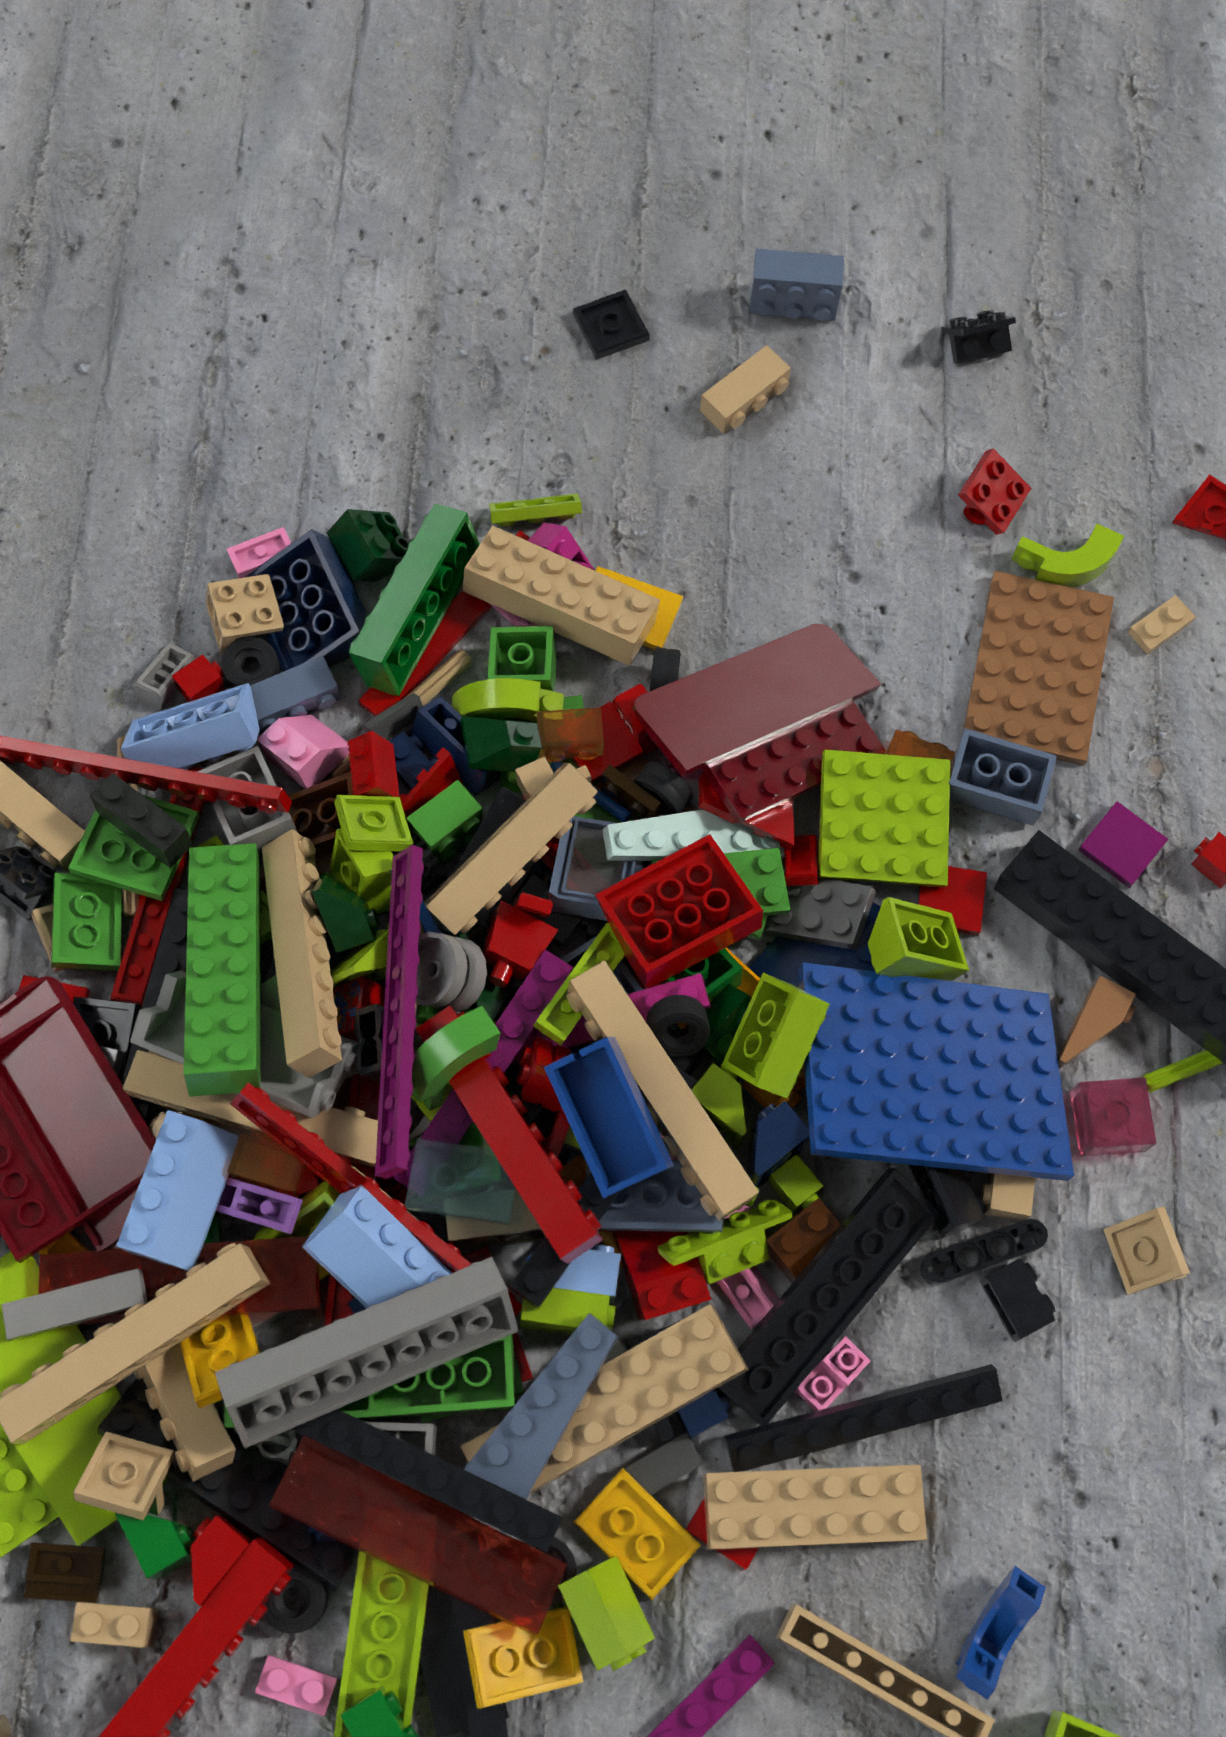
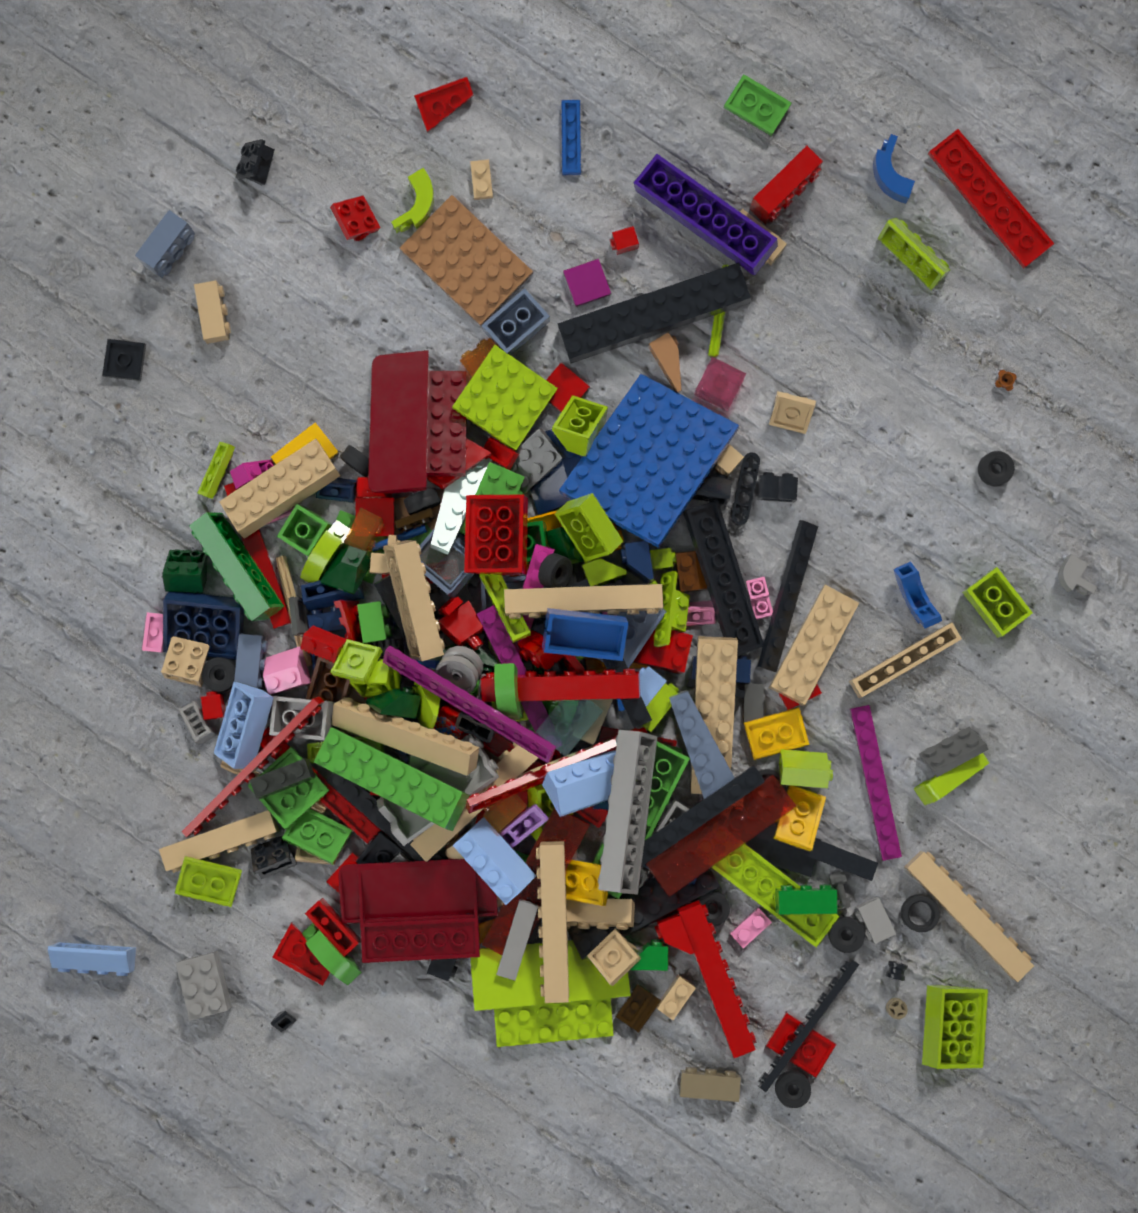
camera: 50 degrees left, 15 degrees up
none -> dark blue slope [316,478,356,503]

